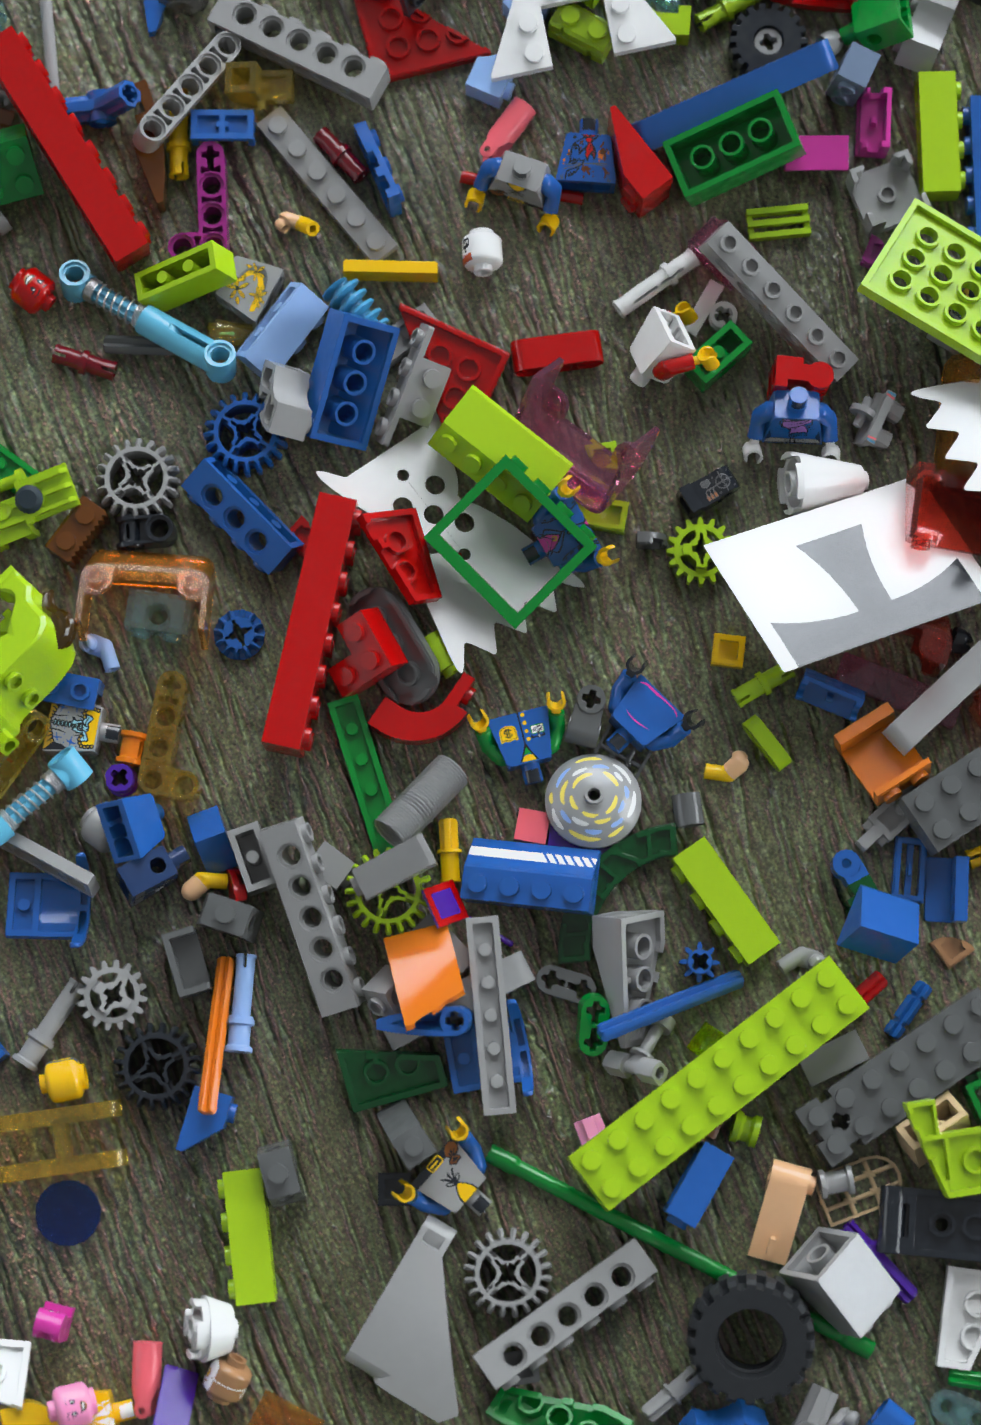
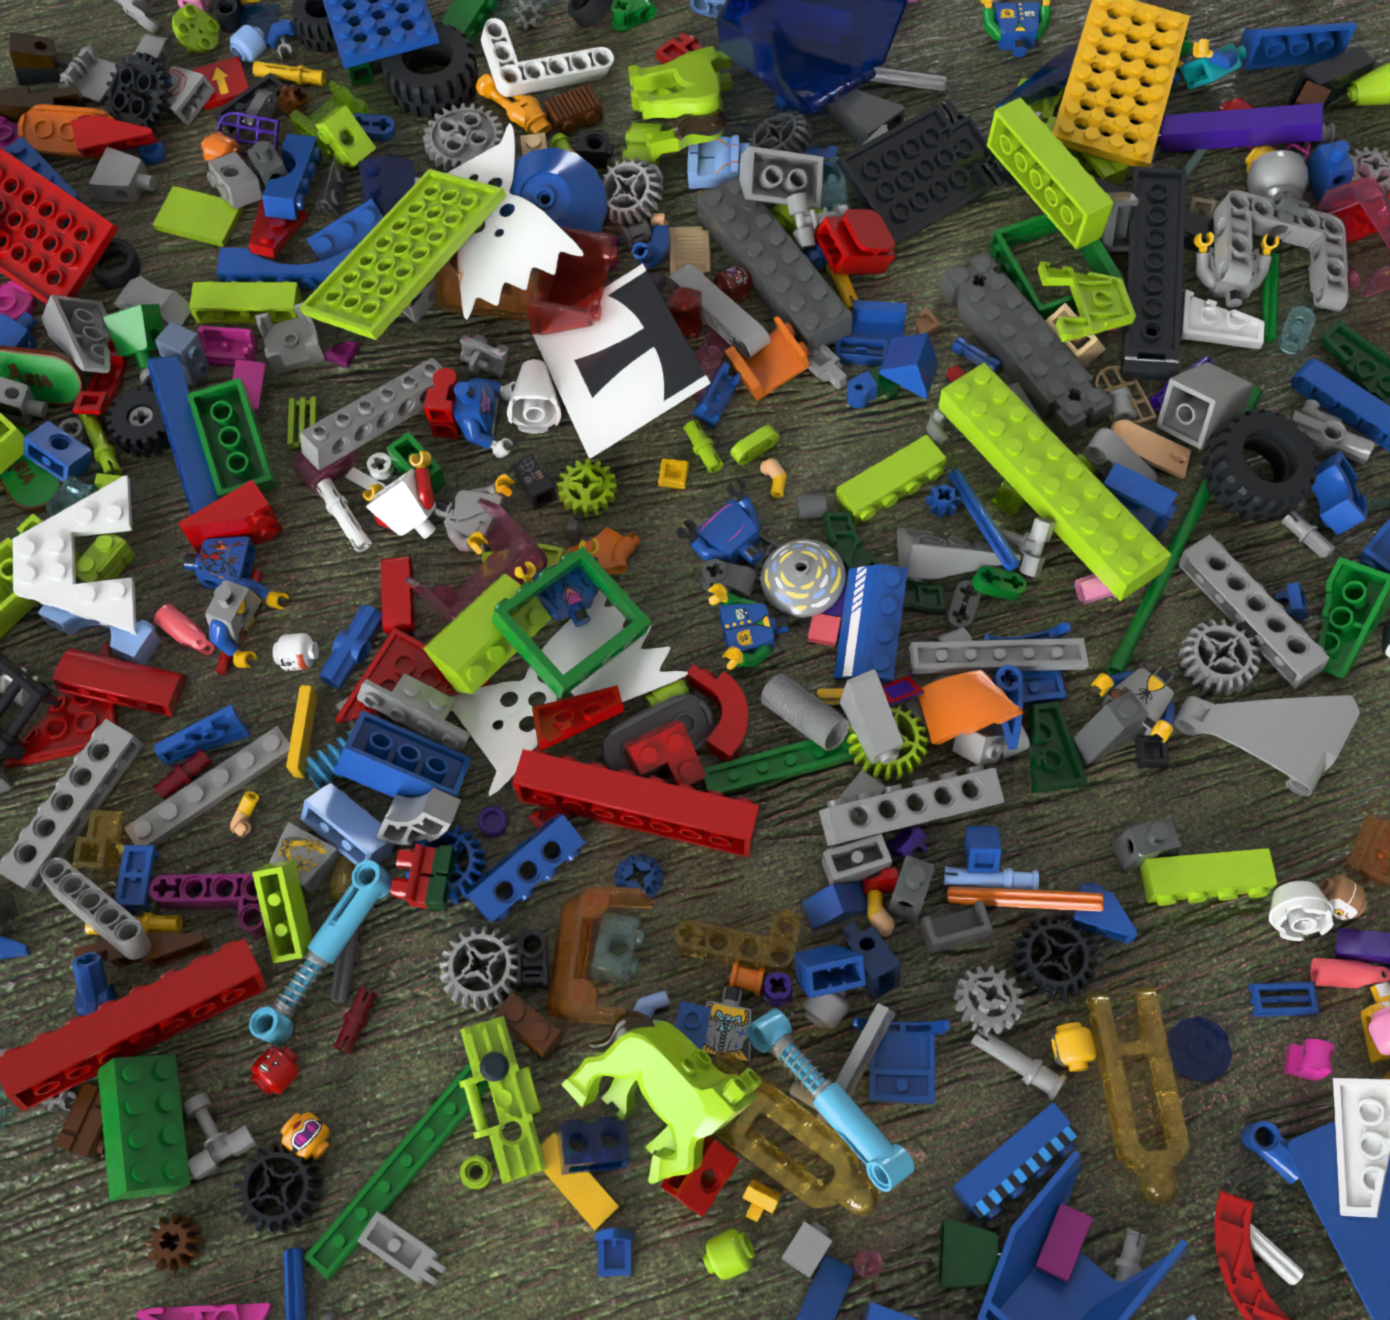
camera: 85 degrees left, 15 degrees down
none -> red brick [52,648,187,718]
none -> blue piece [318,605,382,689]
none -> hips [390,844,457,912]
none -> light grey torso [435,474,515,555]
none -> dark purple tile [477,806,508,838]
none -> orange arm [564,526,640,574]
none -> dark purple tile [886,826,928,859]
none -> blue brick [964,826,1002,873]
none -> light grey beam [1084,428,1158,482]
none -> blue tile [1248,982,1320,1017]
none -> blue tile [1275,582,1309,621]

